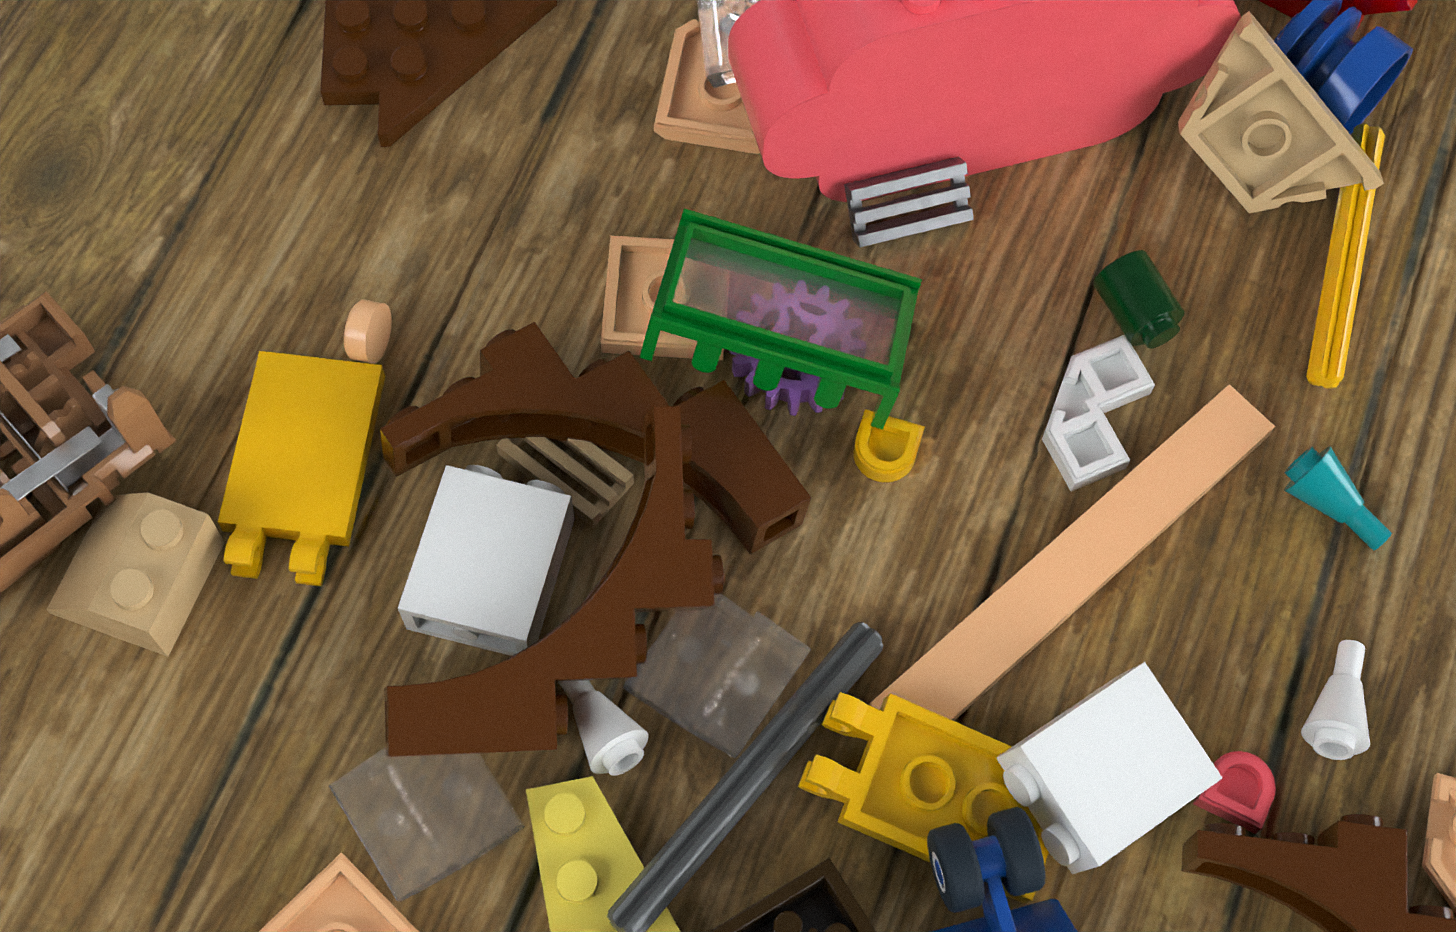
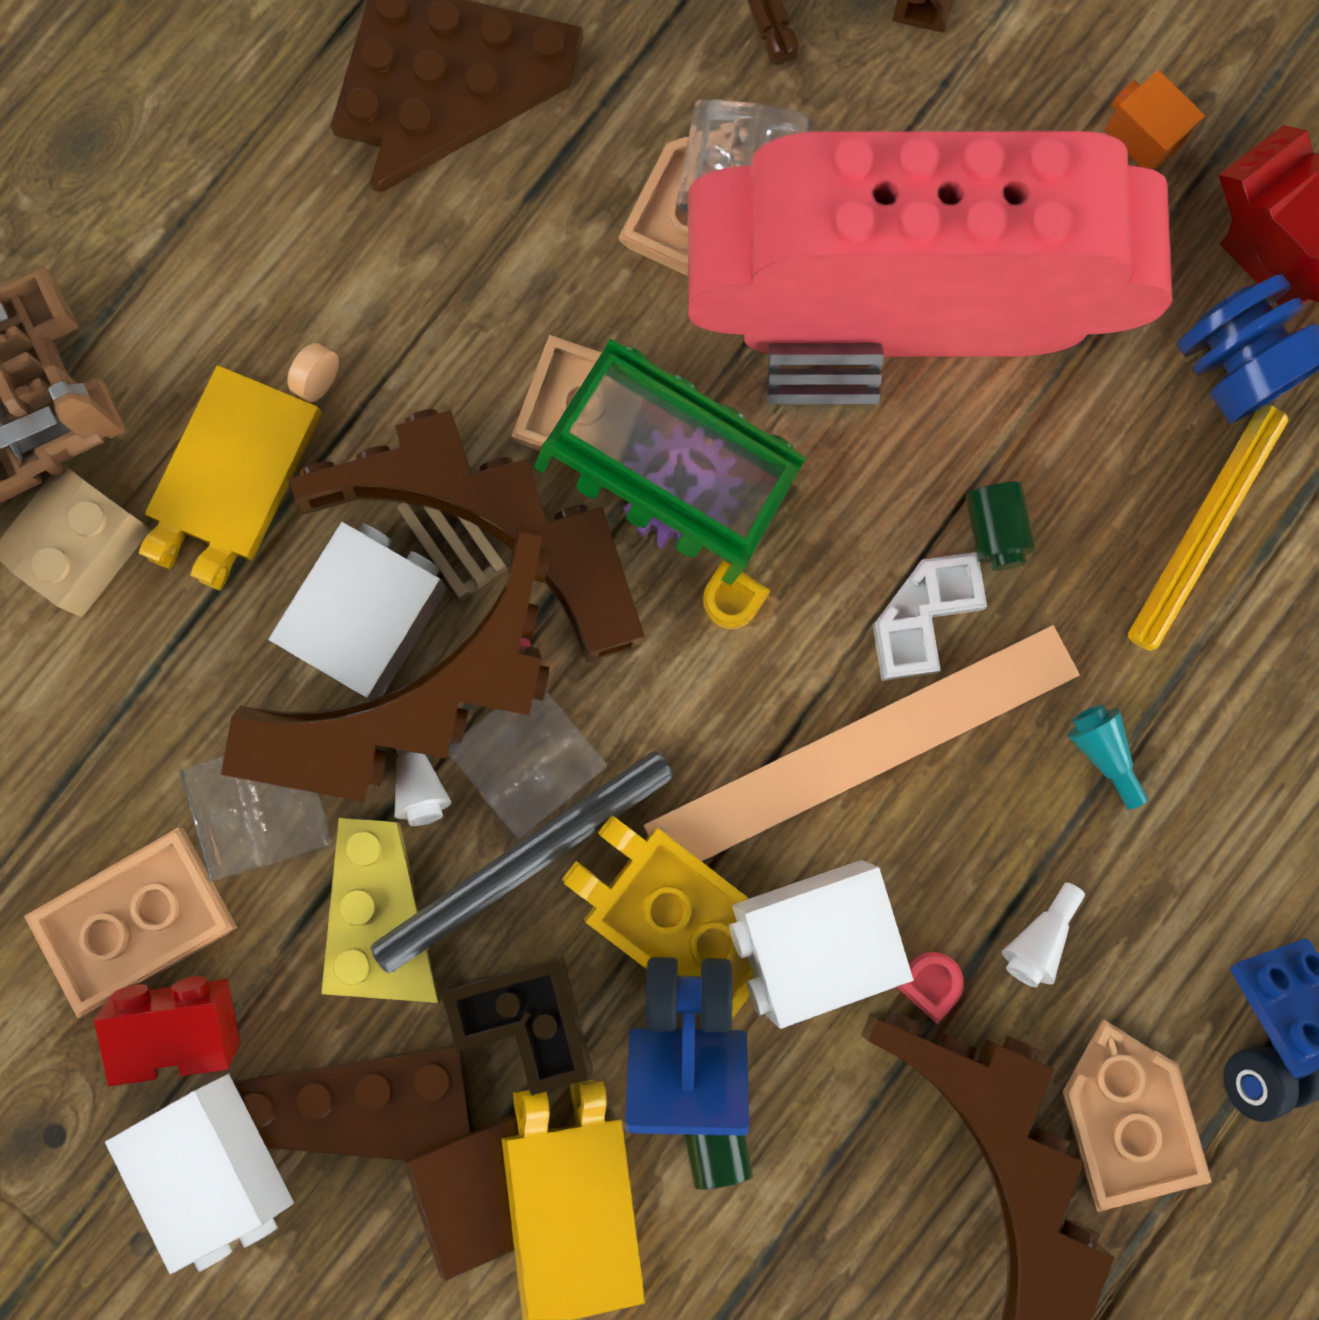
camera: 20 degrees right, 15 degrees up
tan wing [1178,11,1384,213] -> none

